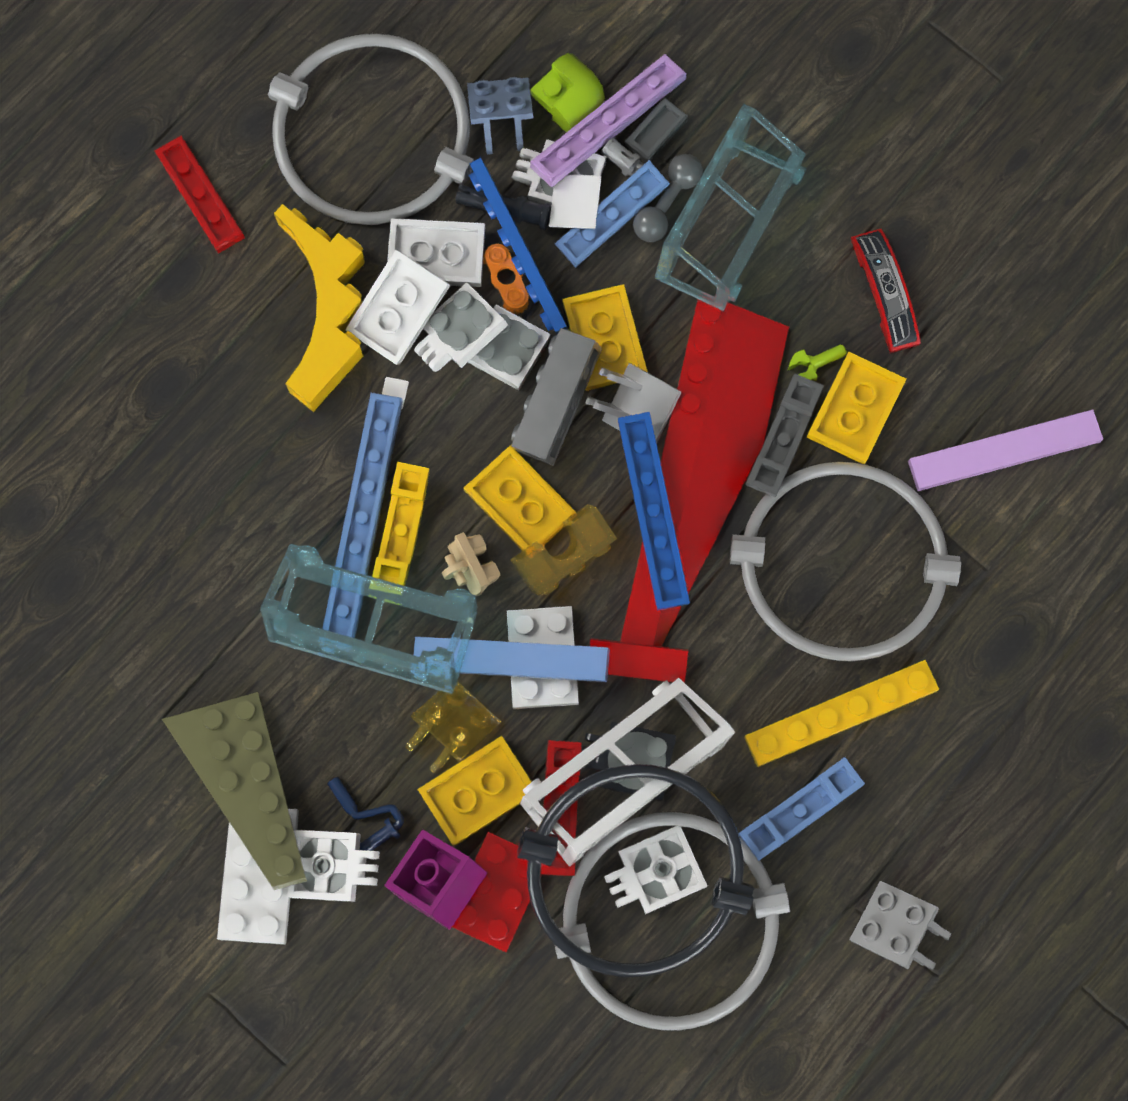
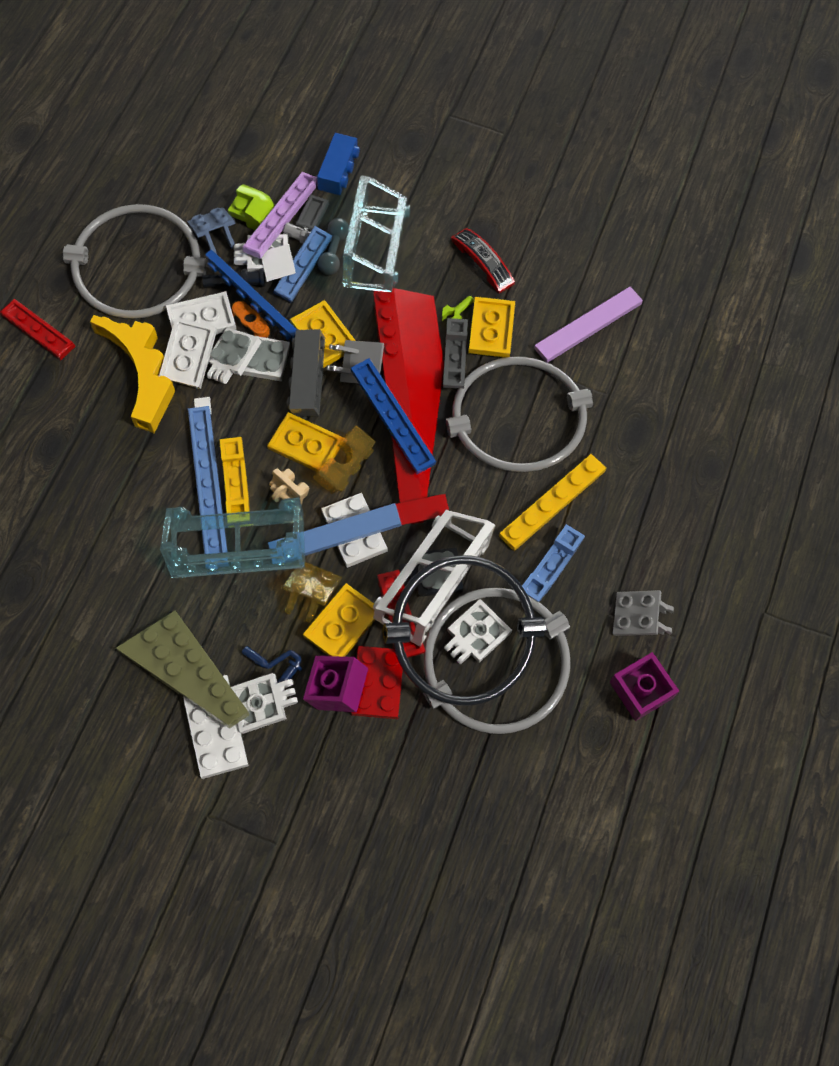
camera: 25 degrees left, 10 degrees down
none -> blue brick [317,133,360,195]
none -> magenta brick [609,652,679,721]

